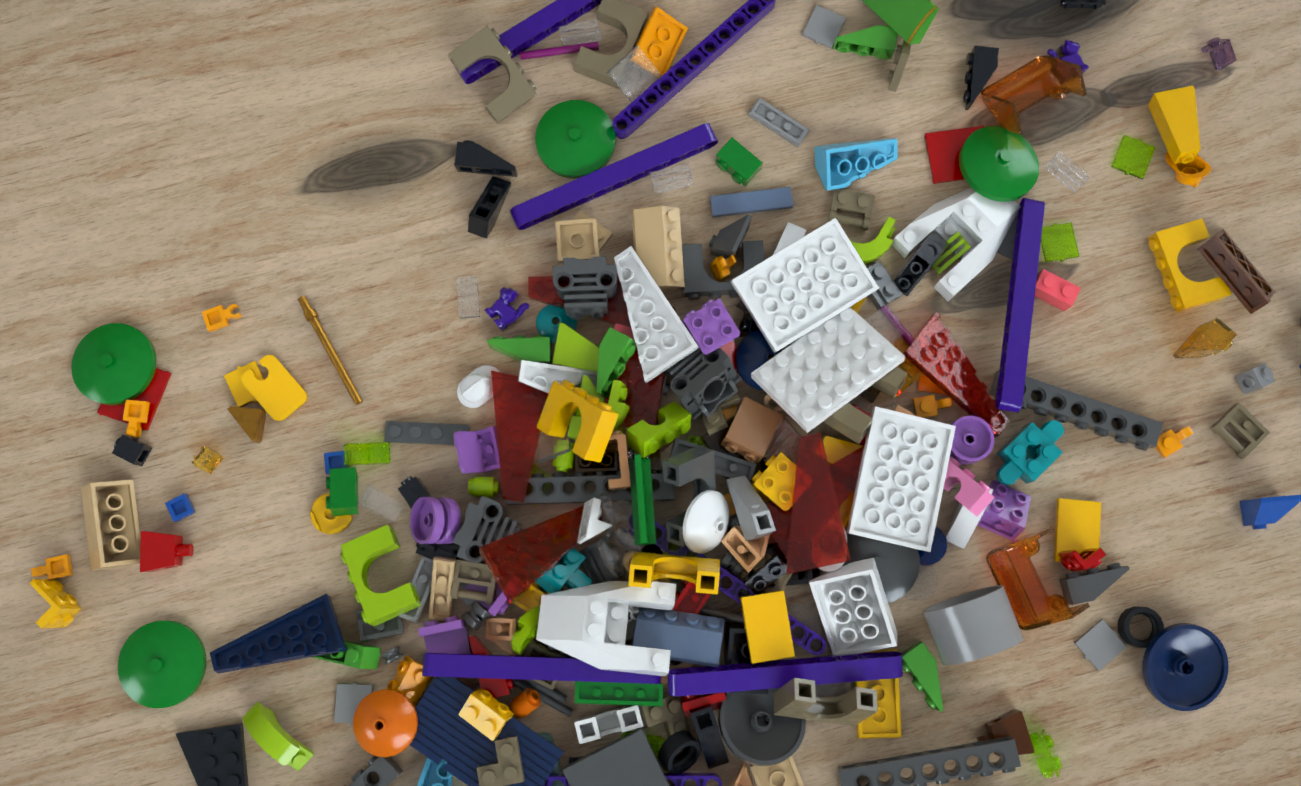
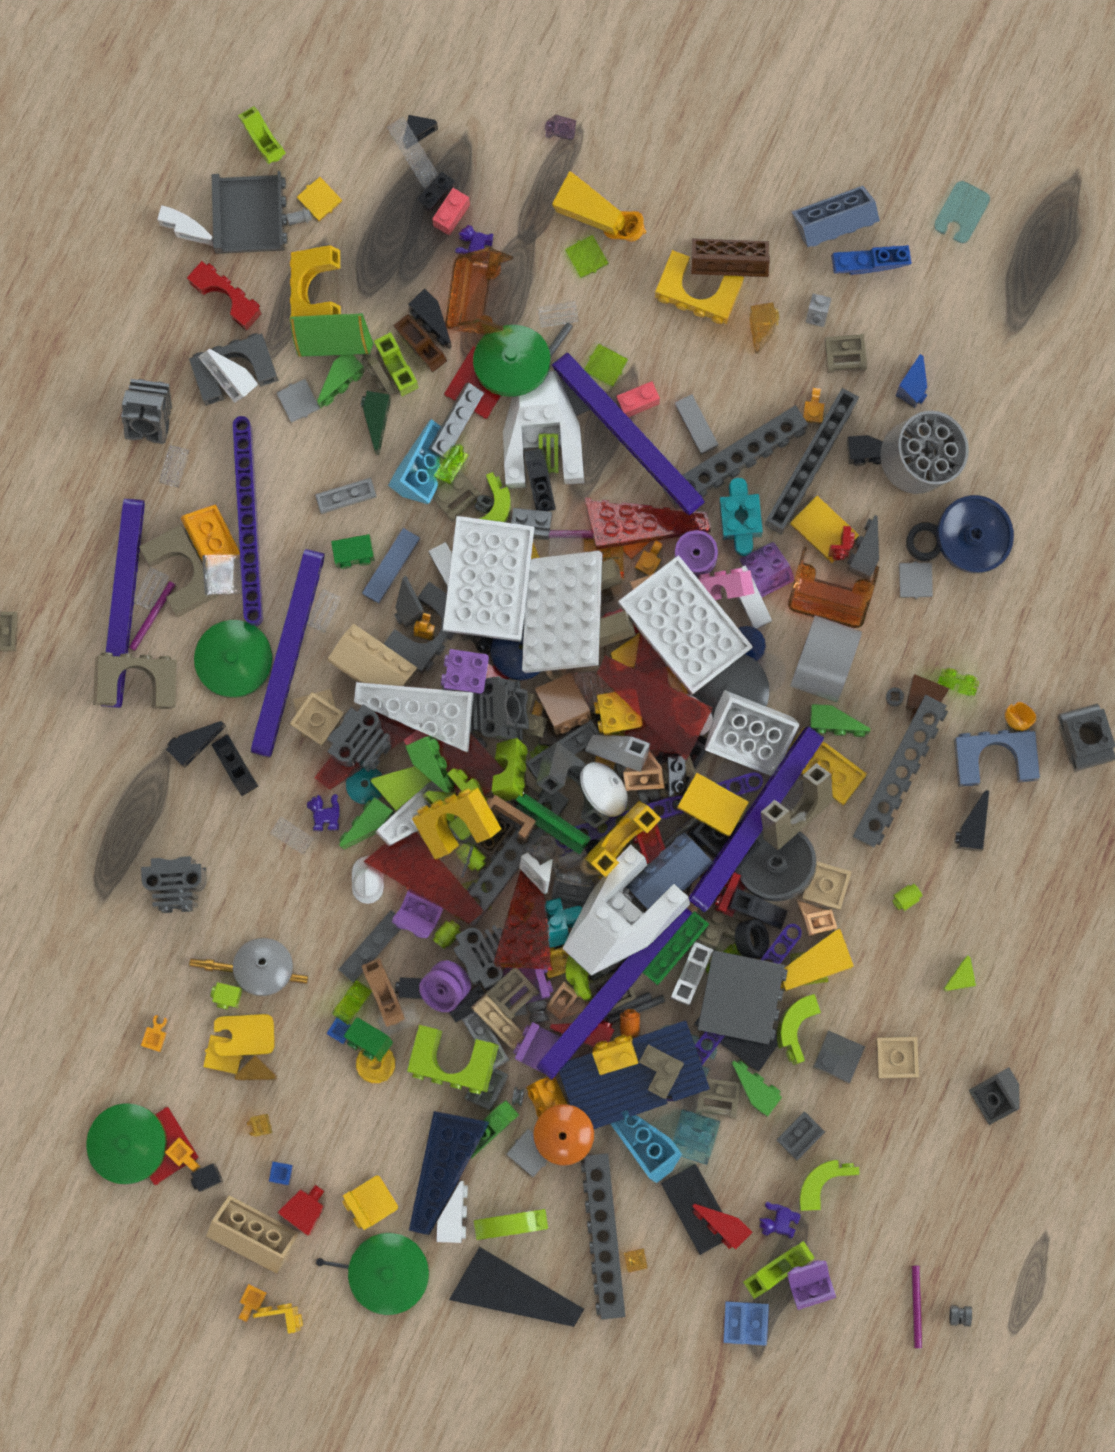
camera: 45 degrees left, 0 degrees up
none -> dark grey piece [141,856,207,913]
none -> lime brick [210,982,243,1010]
none -> light grey dish [233,938,293,996]
none -> black hinge [316,1258,349,1269]
none -> yellow bracket [342,1175,398,1230]
none -> dark green slope [361,391,391,455]
none -> medium nougat arch [362,958,405,1027]
none -> lime arch [374,332,419,396]
none -> reddish brown slope [393,314,447,373]
none -> plate [428,383,484,459]
none -> coral brick [432,188,470,236]
none -> clear neon green hinge [433,444,469,485]
none -> white slope [437,1181,468,1243]
none -> dark grey bush [475,495,494,514]
none -> dark grey bar [549,322,573,358]
none -> light grey tile [675,394,718,455]
none -> dark grey brick [765,388,859,535]
none -> black slope [847,435,907,466]
none -> light grey wheel [880,411,969,494]
none -> dark grey bush [886,687,904,707]

